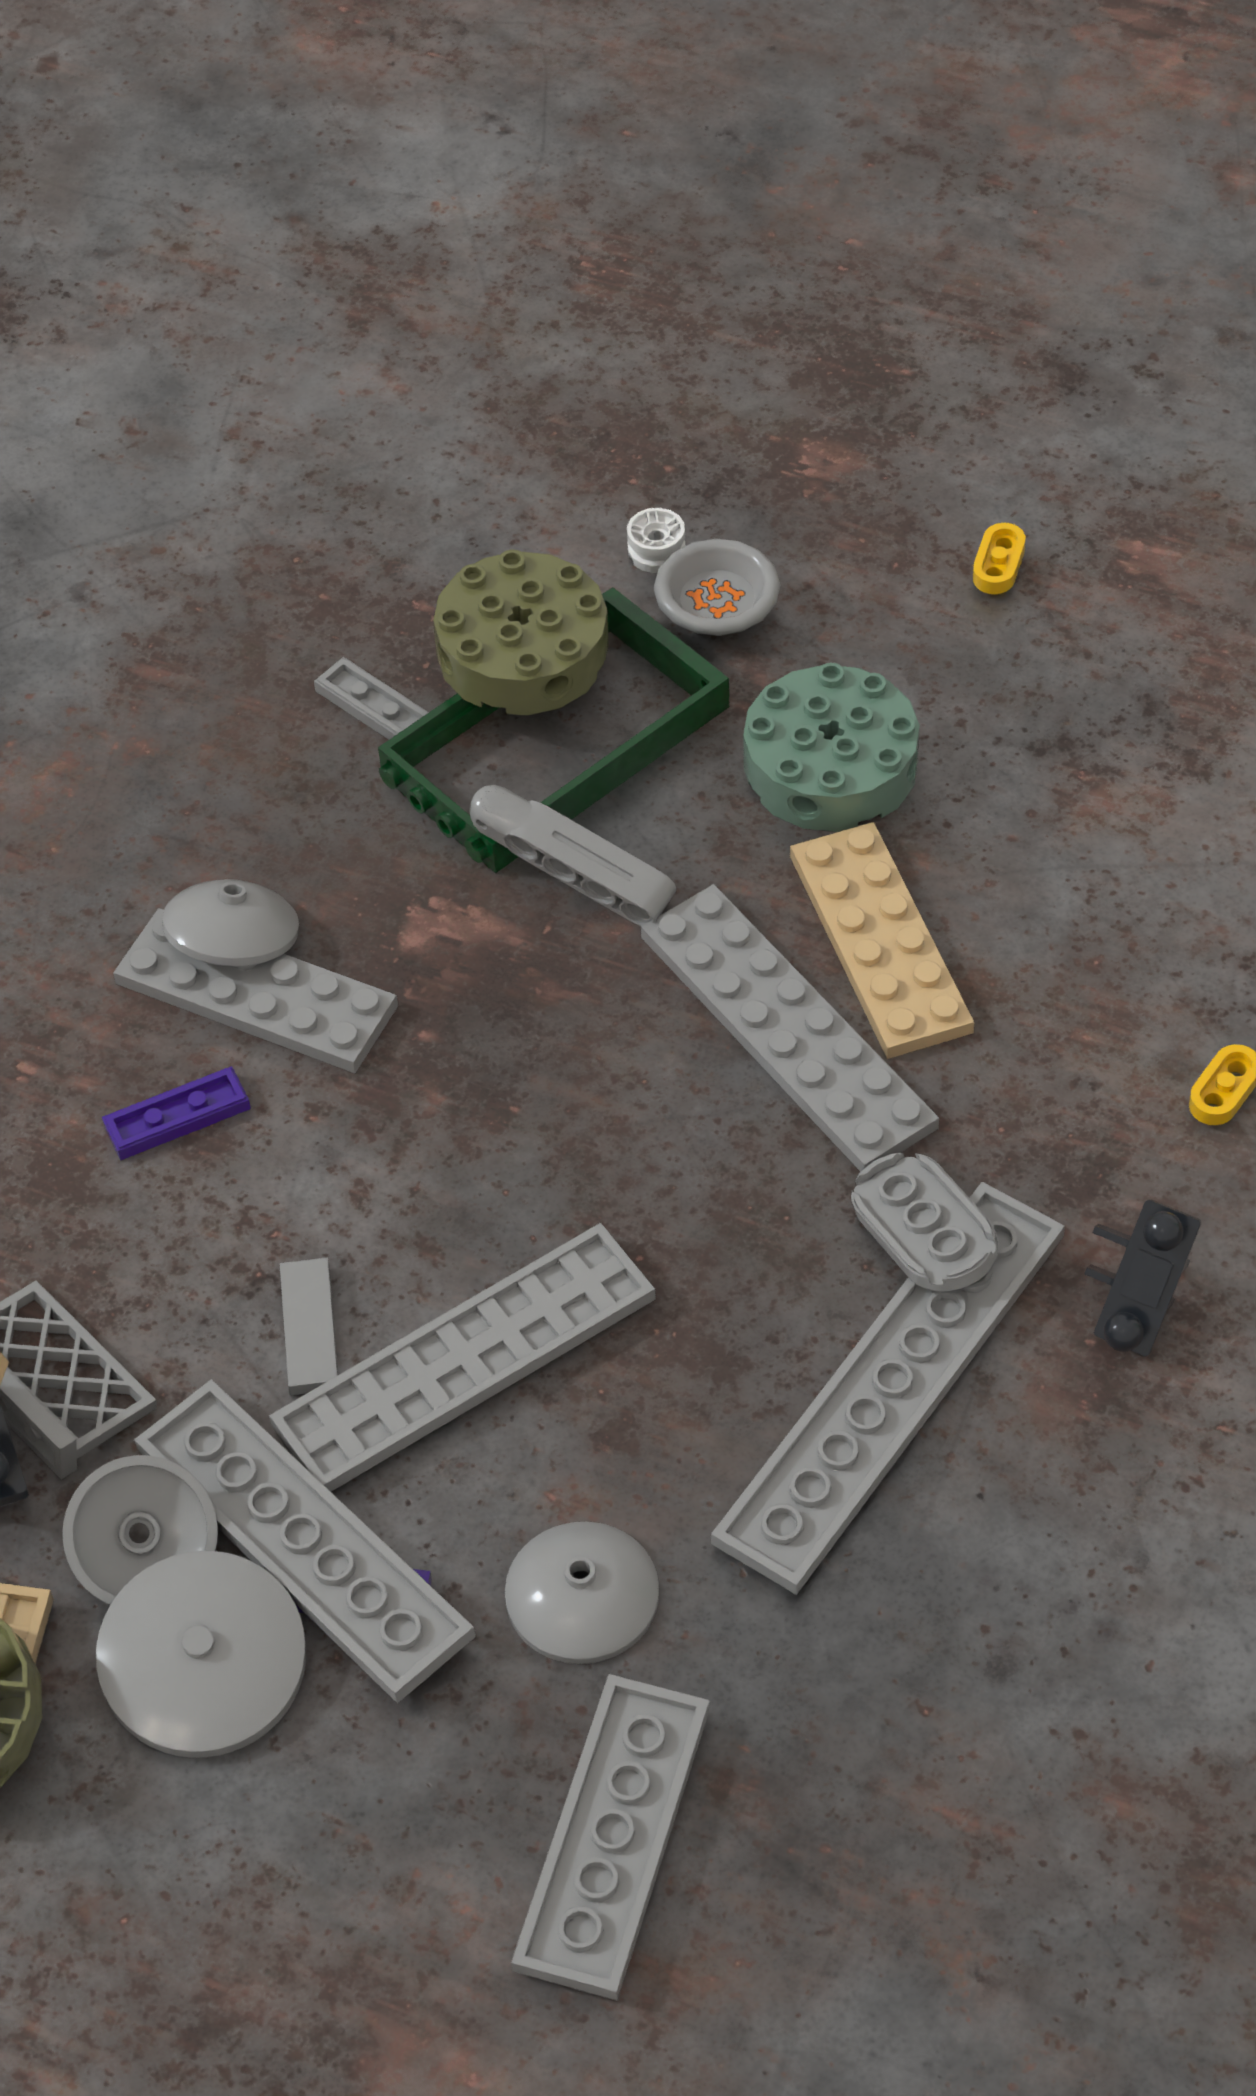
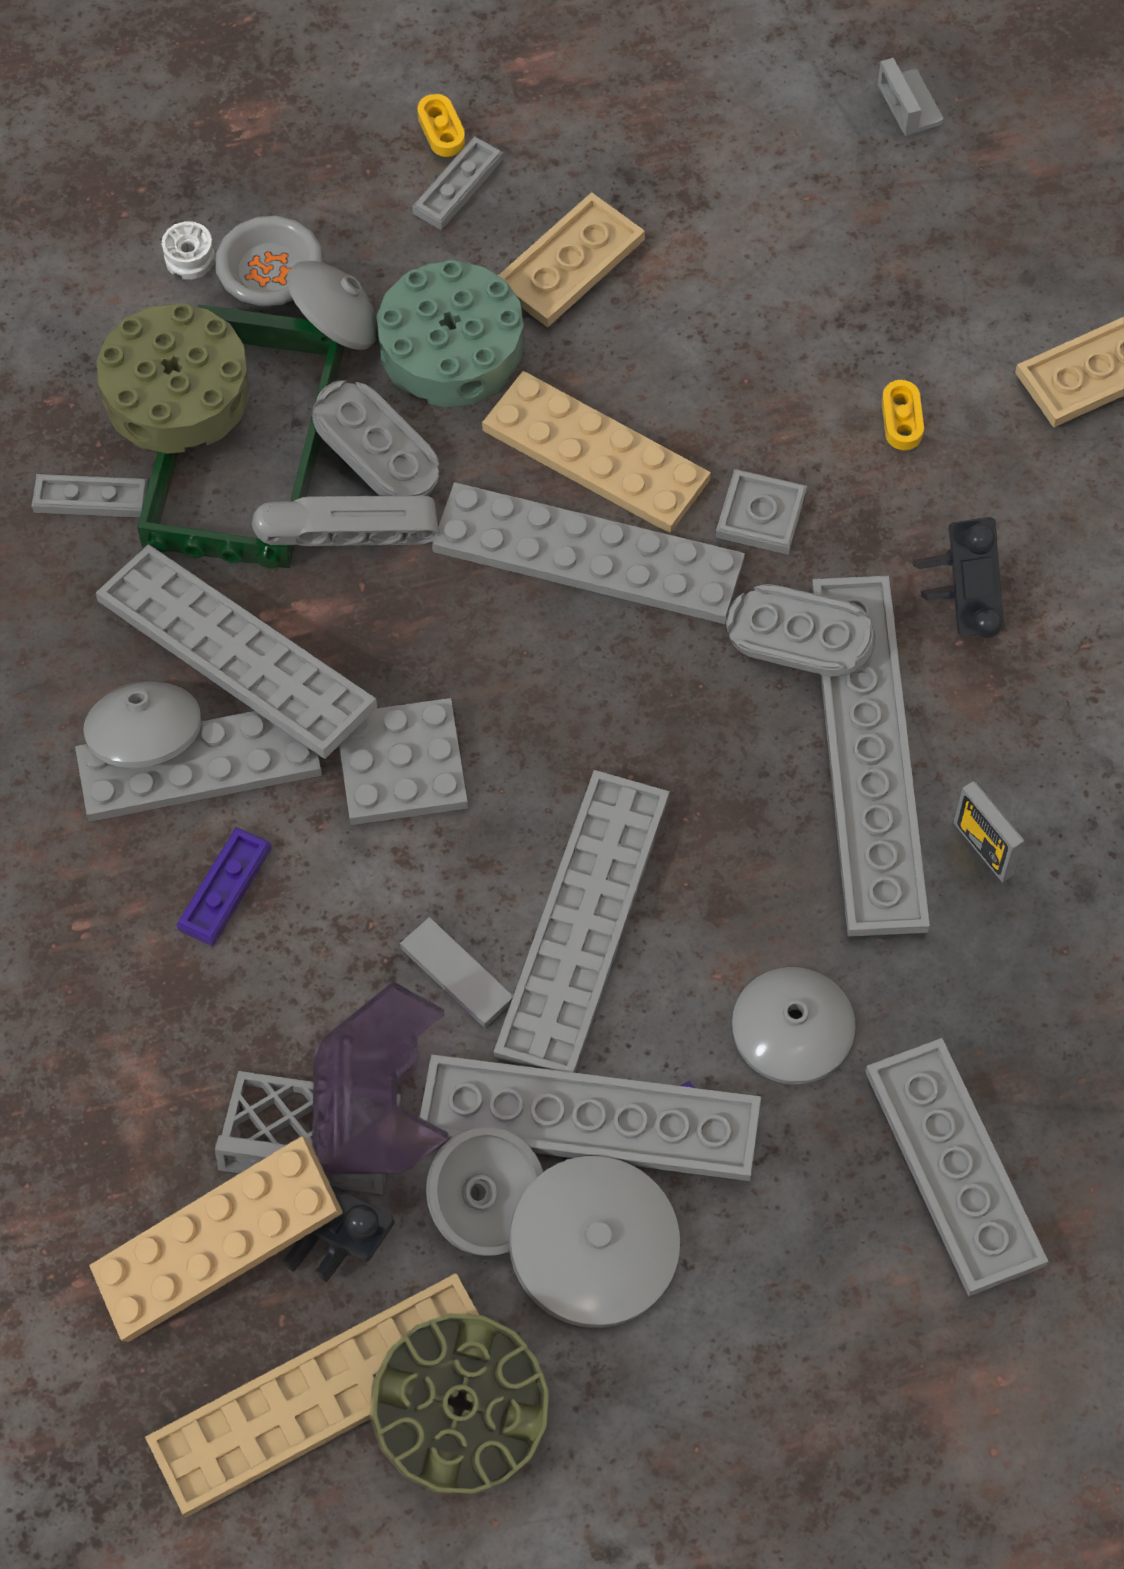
camera: 40 degrees left, 10 degrees up
none -> light grey plate [96,544,377,759]
none -> light grey dish [287,261,379,350]
none -> light grey tile [312,380,439,496]
none -> clear purple windscreen [312,981,448,1175]
none -> light grey plate [339,698,468,825]
none -> light grey tile [412,136,503,230]
none -> tan plate [498,192,645,327]
none -> light grey tile [715,469,807,555]
none -> tile [953,781,1024,883]

